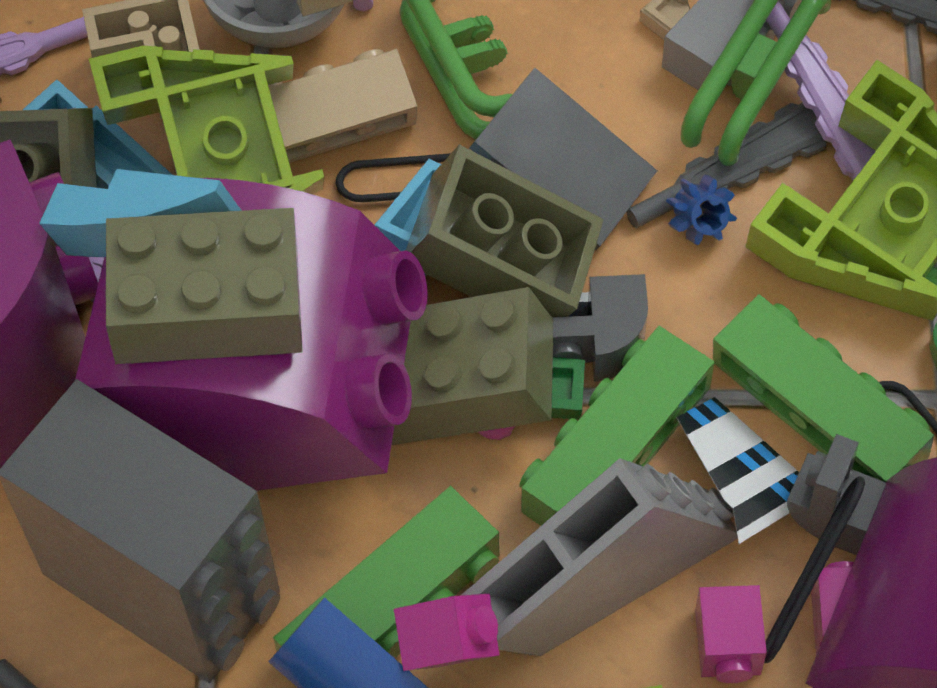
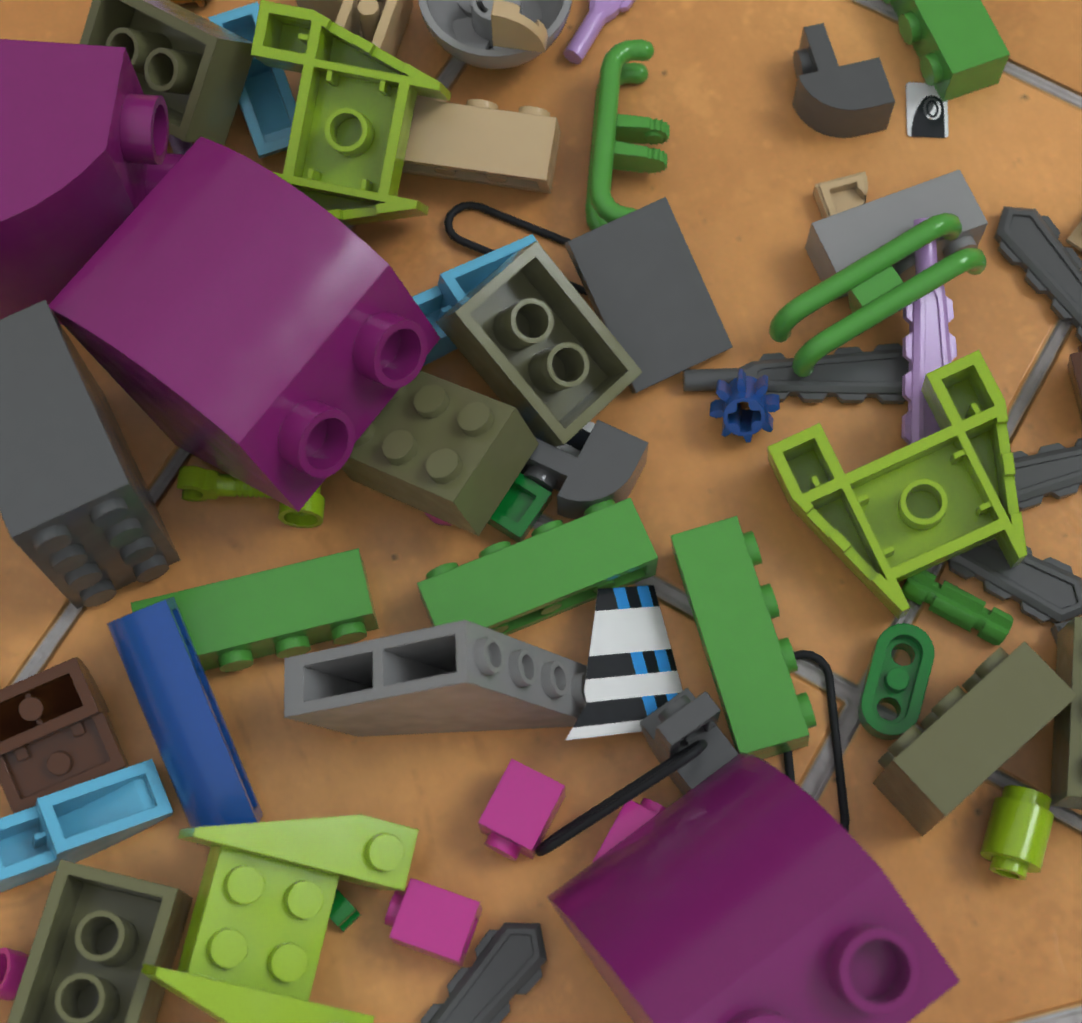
camera: 30 degrees right, 10 degrees up
medium azure slope [39,169,242,257] -> none
olive brick [106,208,303,364] -> none
dark pink brick [394,594,500,671] -> none
none -> lime brick [177,466,325,528]

